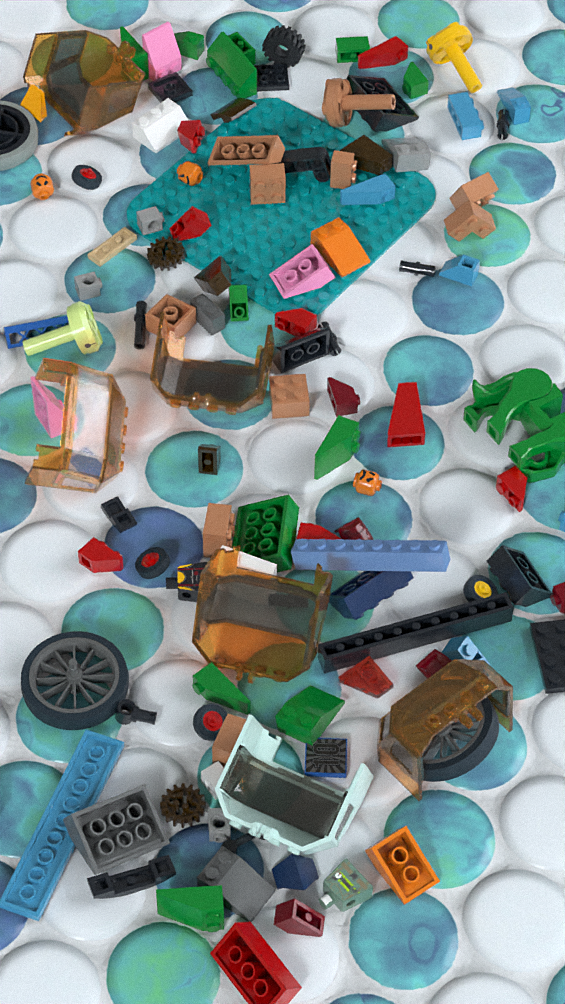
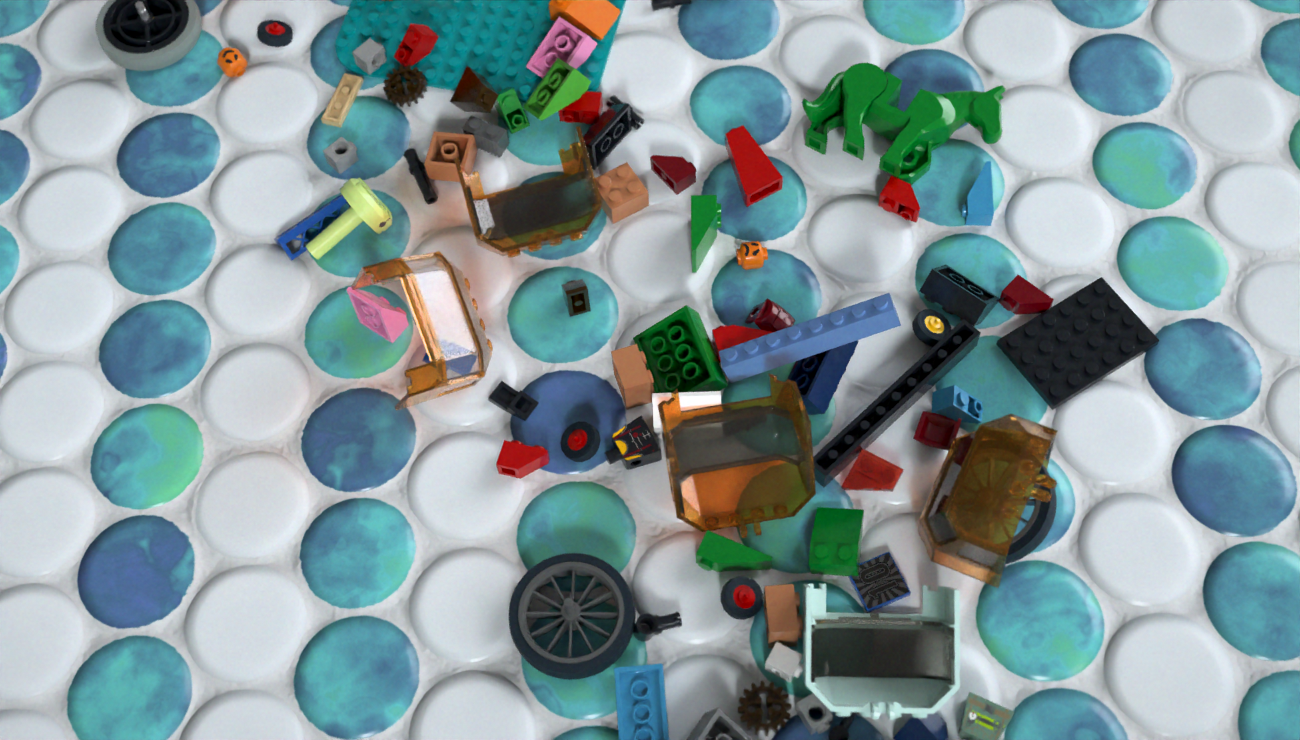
camera: 20 degrees left, 10 degrees up
orange slope [365,826,440,904] -> none
none -> bright green slope [523,58,592,121]

